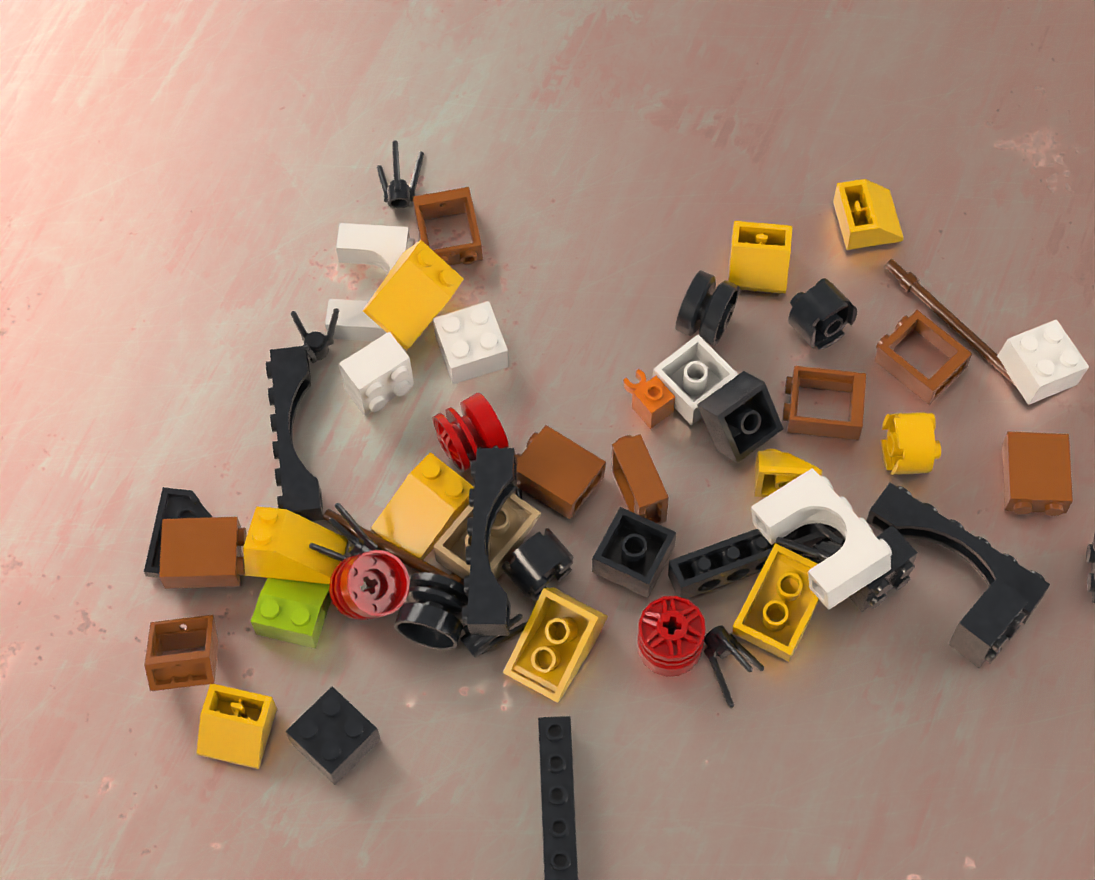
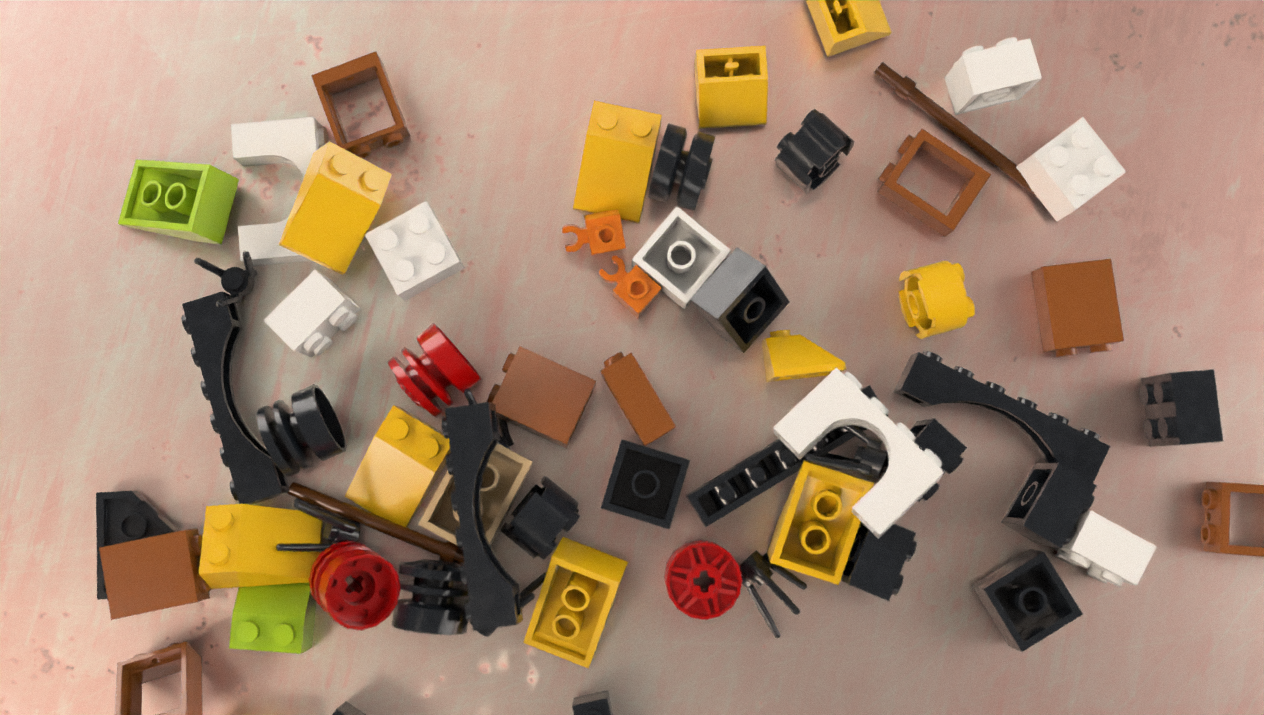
camera: 15 degrees left, 20 degrees up
black plant [377,140,424,209] -> none
dark orange window [782,366,867,440] -> none
none -> lime slope [118,159,239,244]
none -> black wheel [256,384,347,476]
none -> orange brick [562,209,626,255]
none -> yellow slope [573,100,662,223]
none -> black brick [841,522,917,601]
none -> white brick [945,37,1042,115]
none -> black brick [972,549,1083,652]
none -> white brick [1049,511,1157,587]

